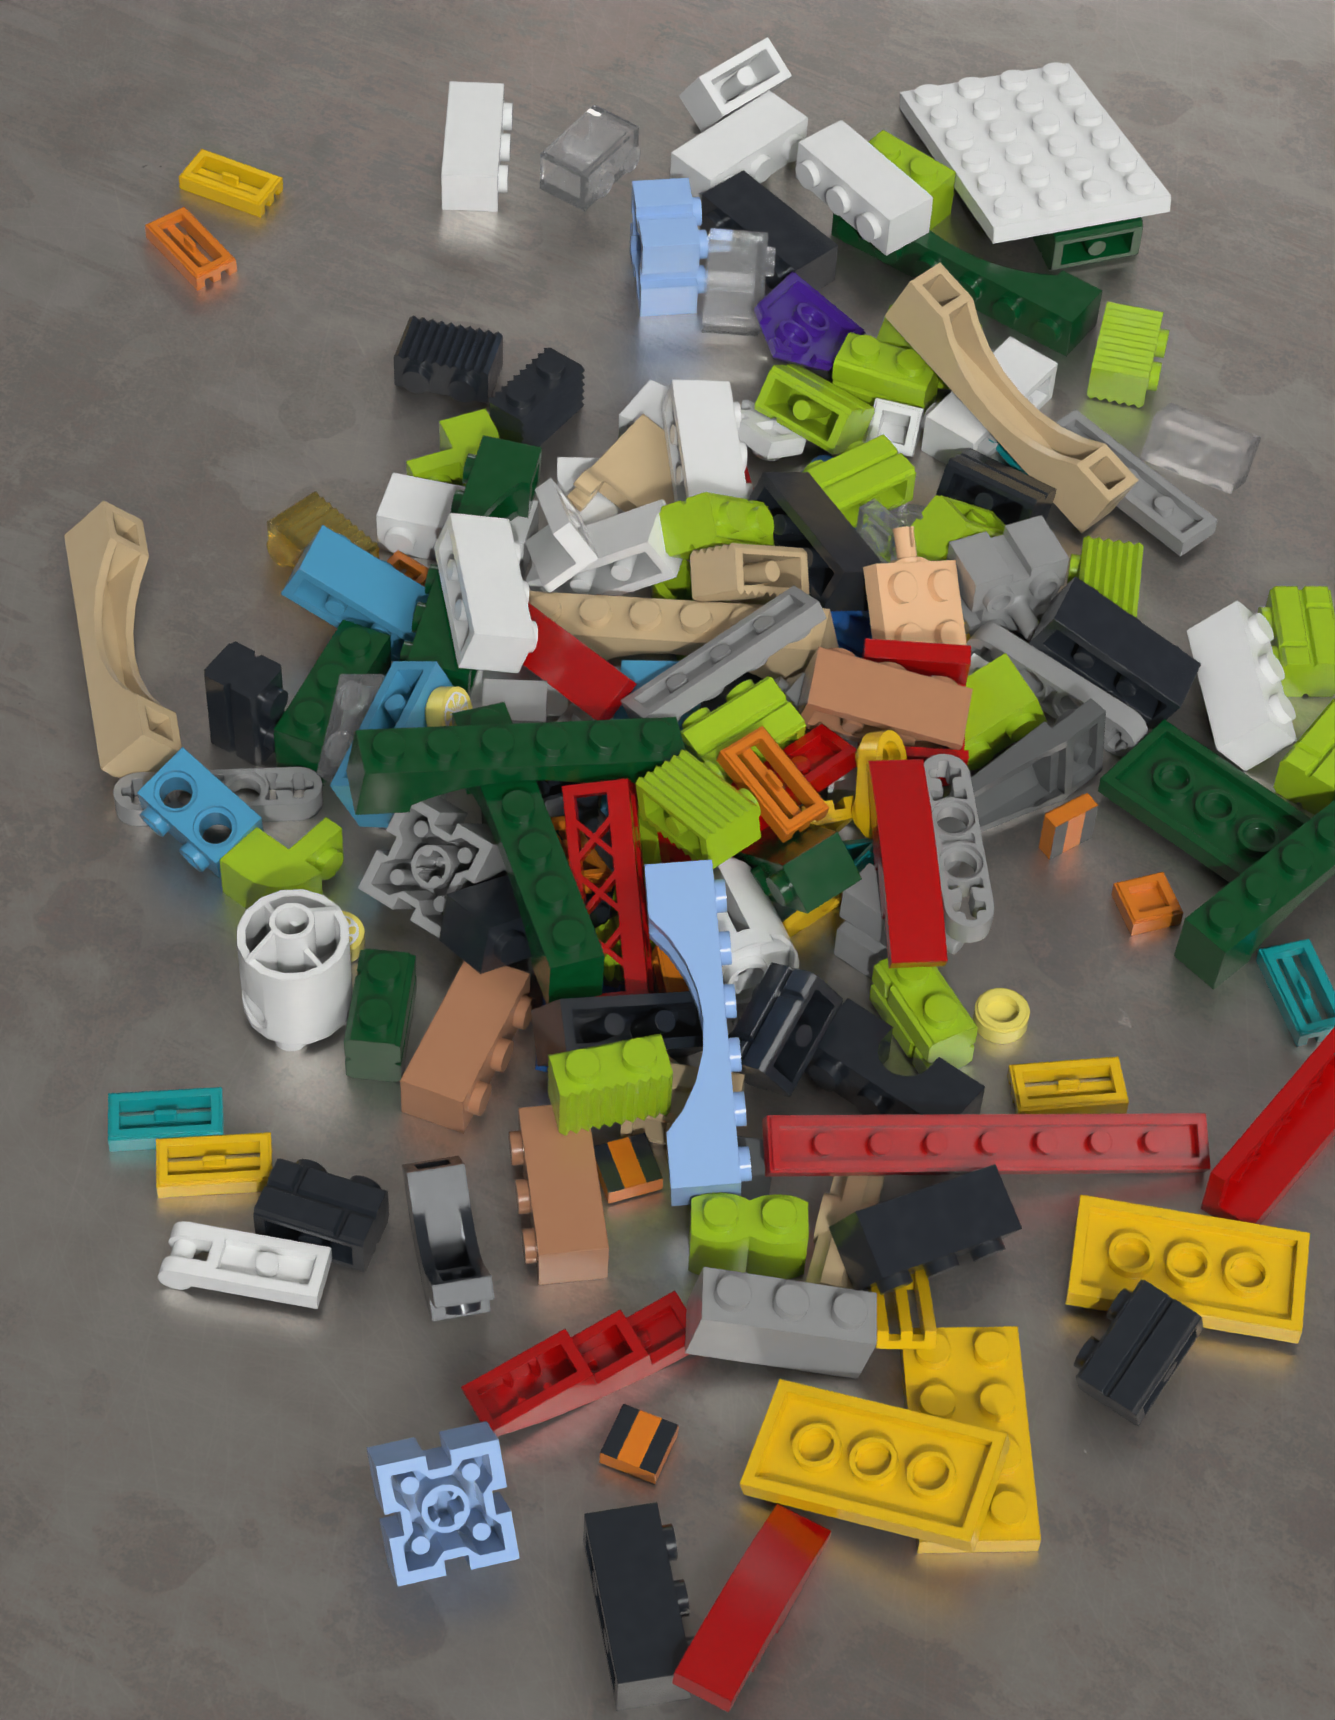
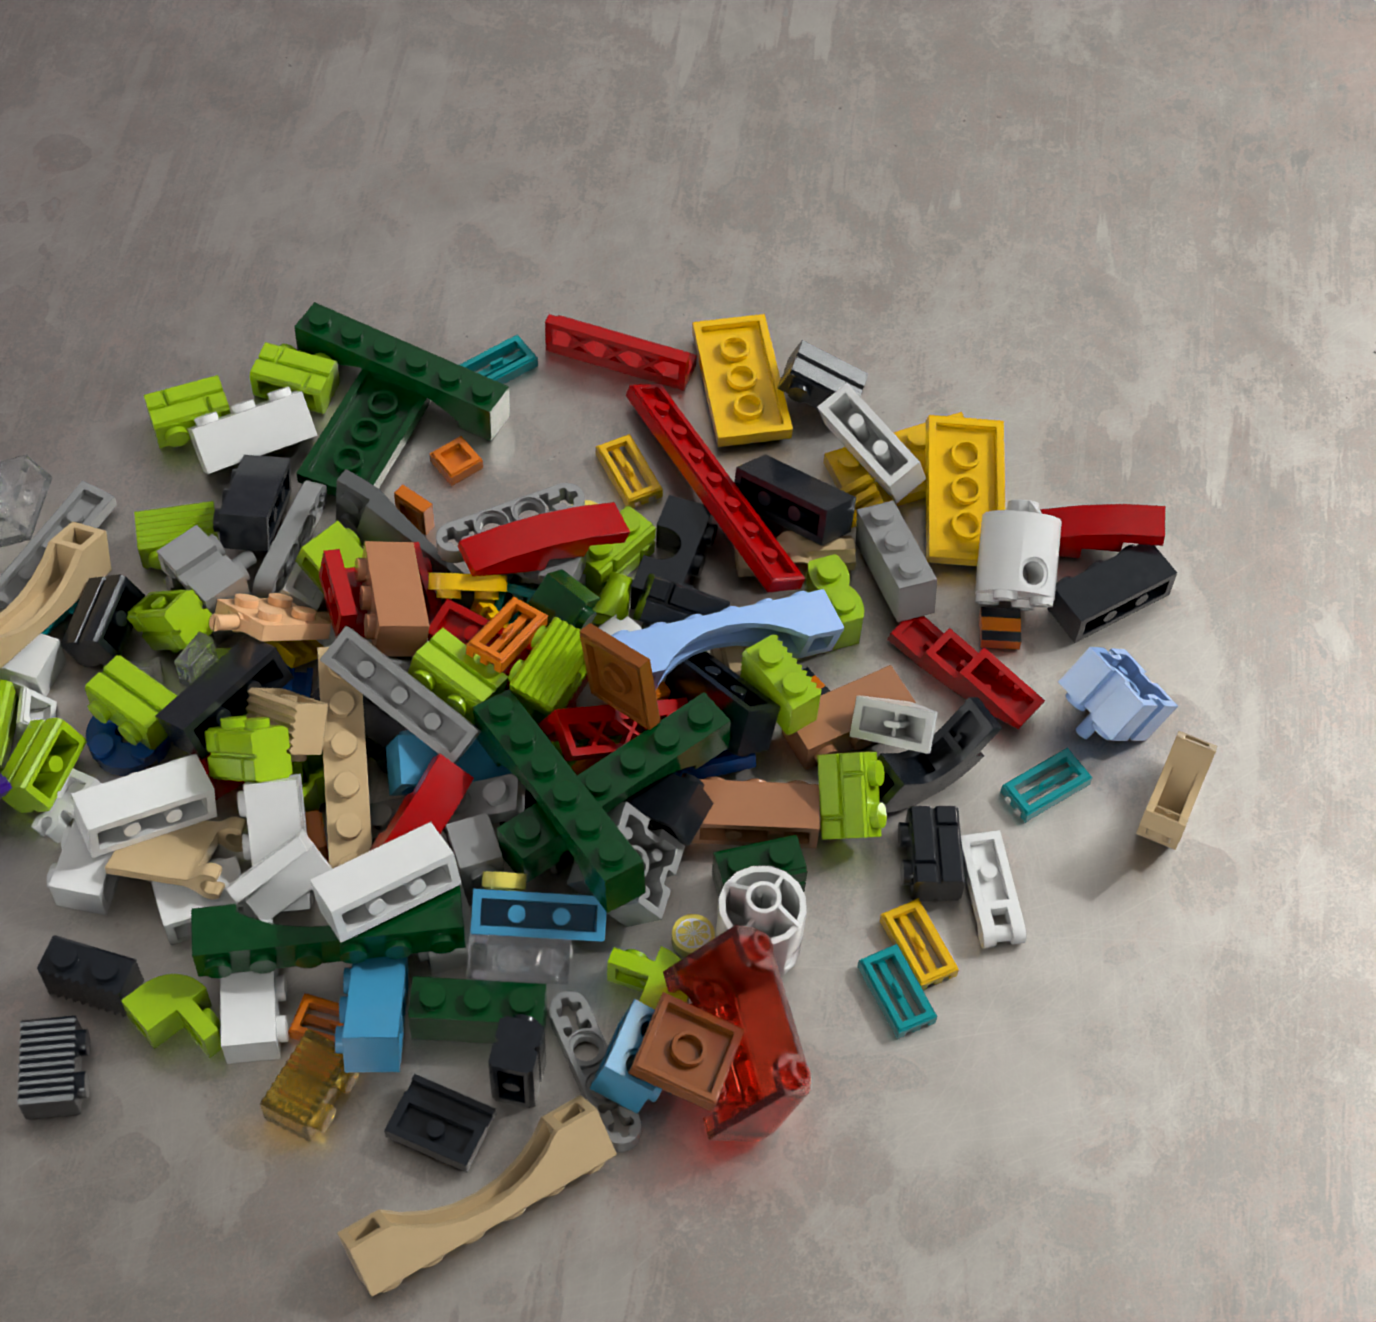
camera: 110 degrees left, 5 degrees up
none -> black plate [384,1073,496,1172]
none -> dark orange plate [579,623,661,730]
none -> lime cone [591,572,633,627]
none -> dark orange plate [628,992,745,1112]
none -> clear red windscreen [663,925,812,1142]
none -> white brick [817,383,926,503]
none -> lime brick [817,752,887,840]
none -> white slope [849,695,938,754]
none -> white cylinder [975,499,1062,611]
none -> teal tile [1000,747,1093,823]
none -> tan arch [1136,731,1218,850]

